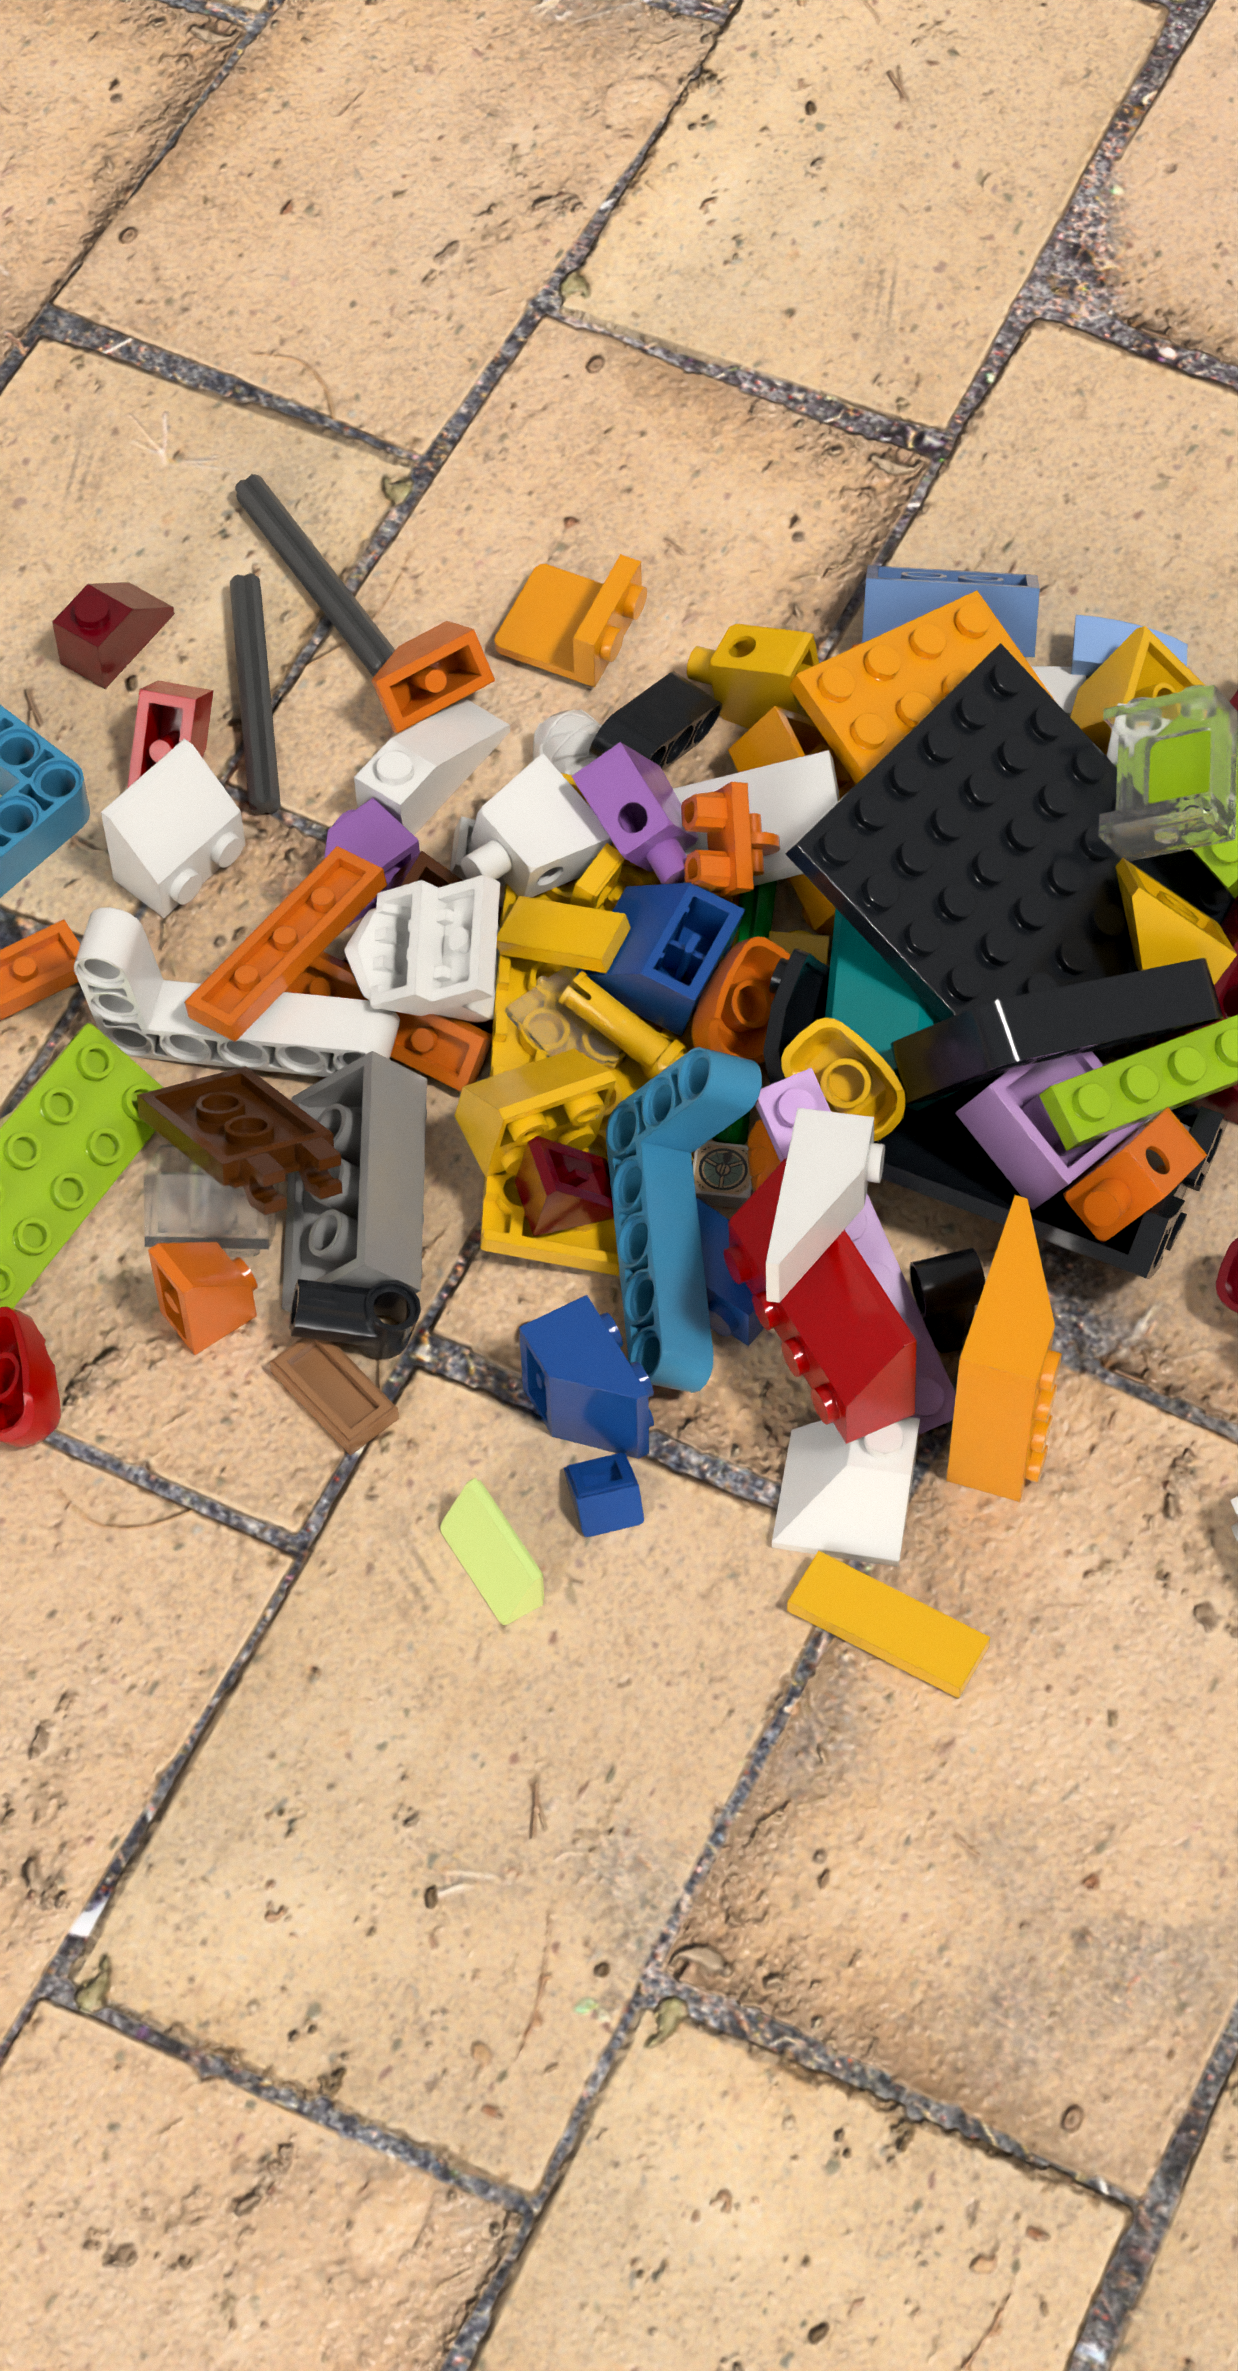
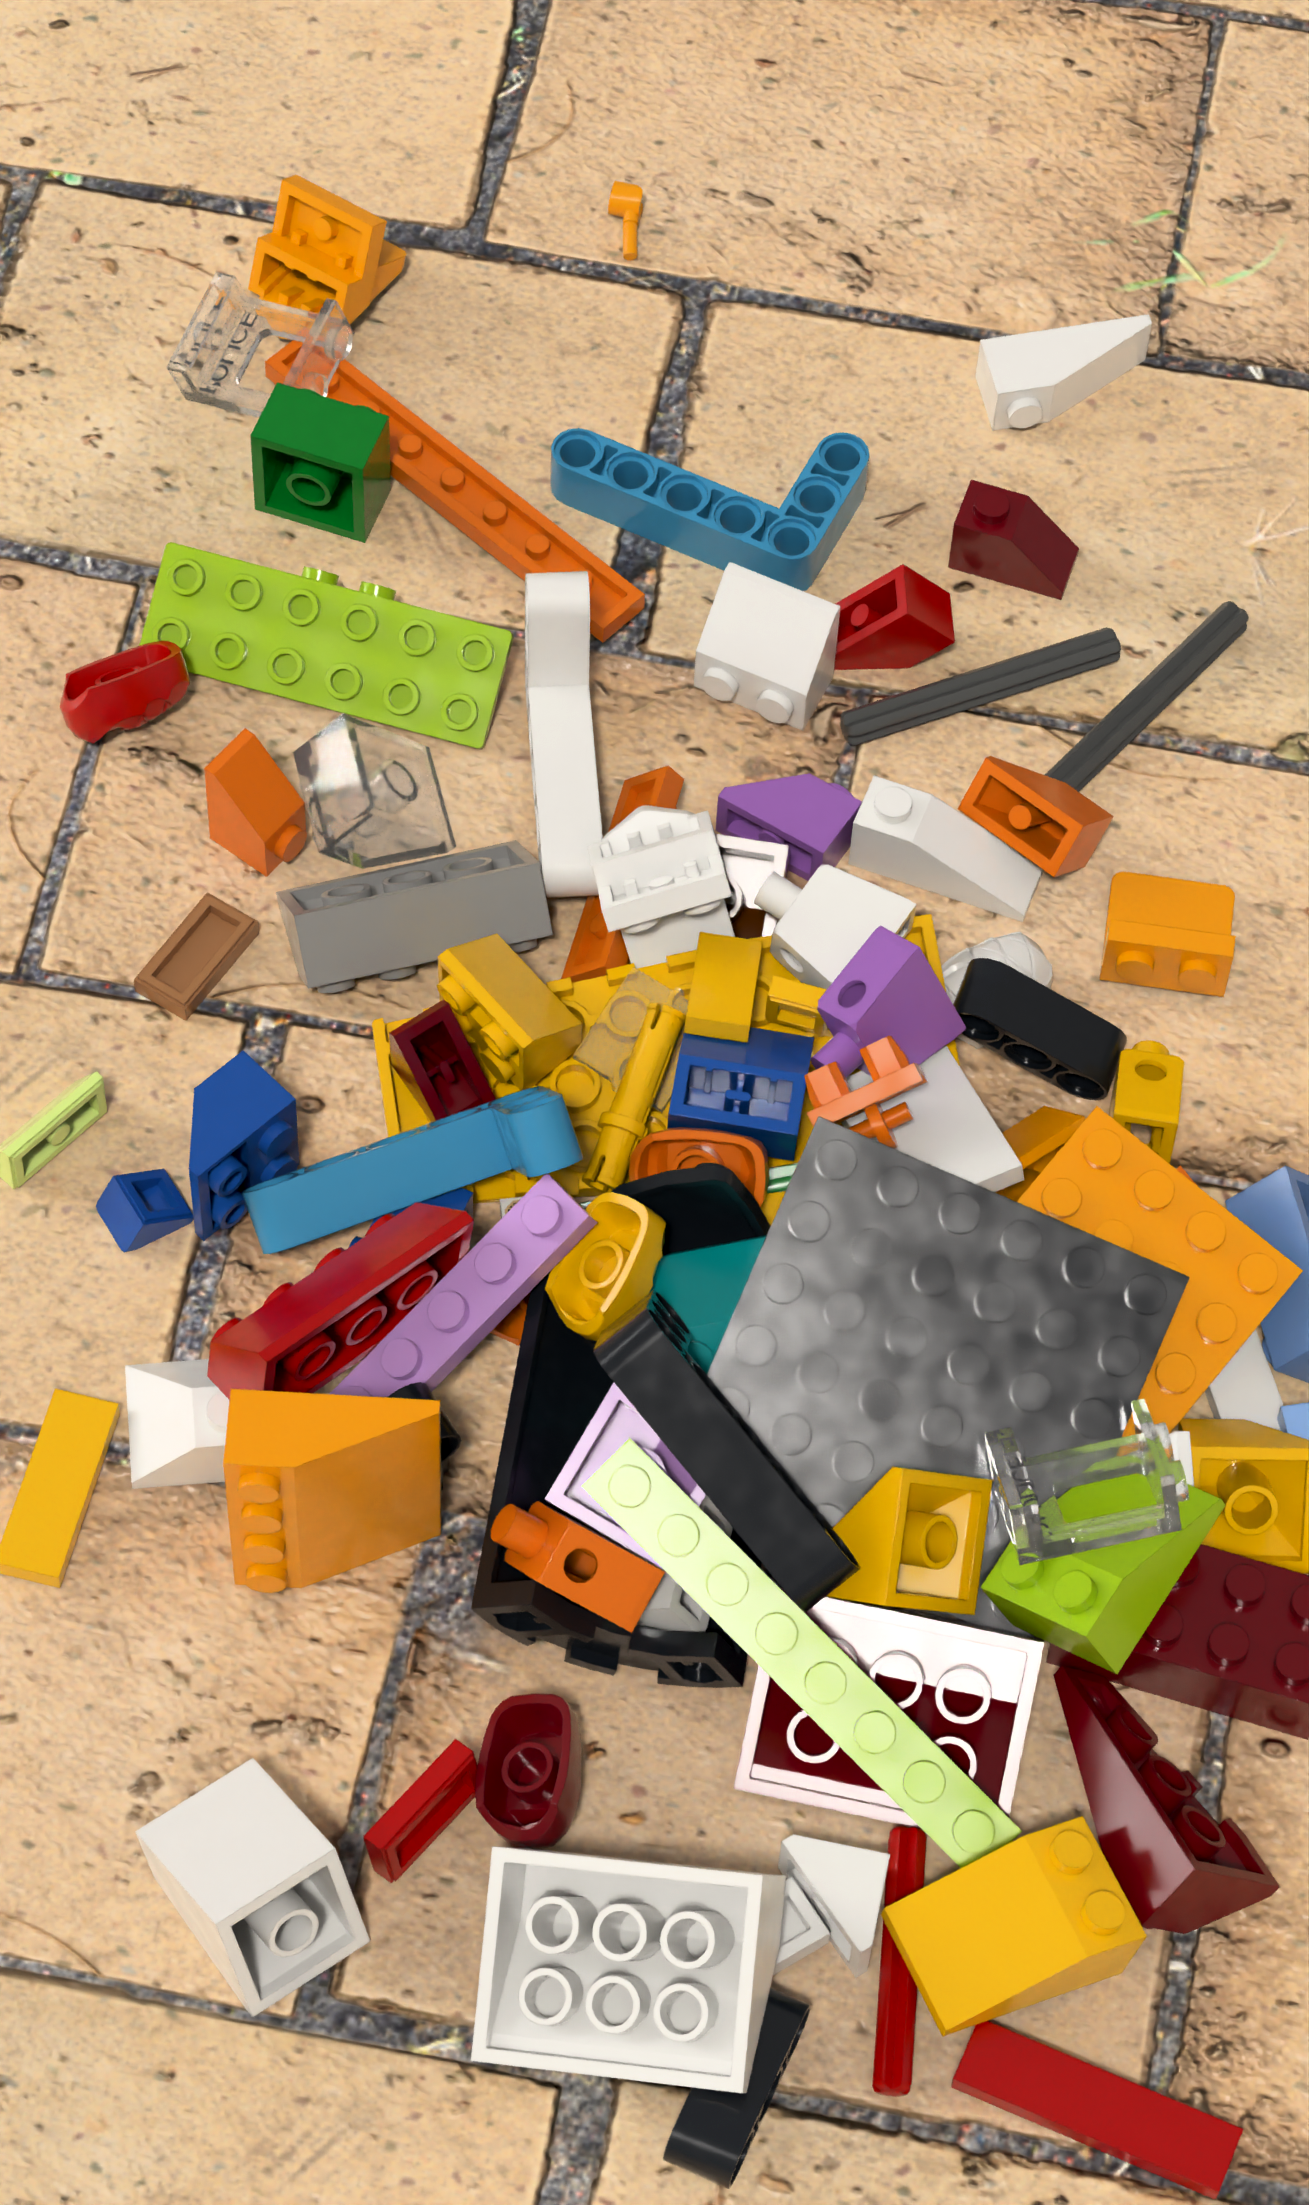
camera: 70 degrees right, 0 degrees up
reddish brown tile [137,1066,343,1215] -> none
orange plate [184,846,387,1042] -> none
black piece [289,1279,421,1359] -> none
white slope [766,1108,885,1303] -> none

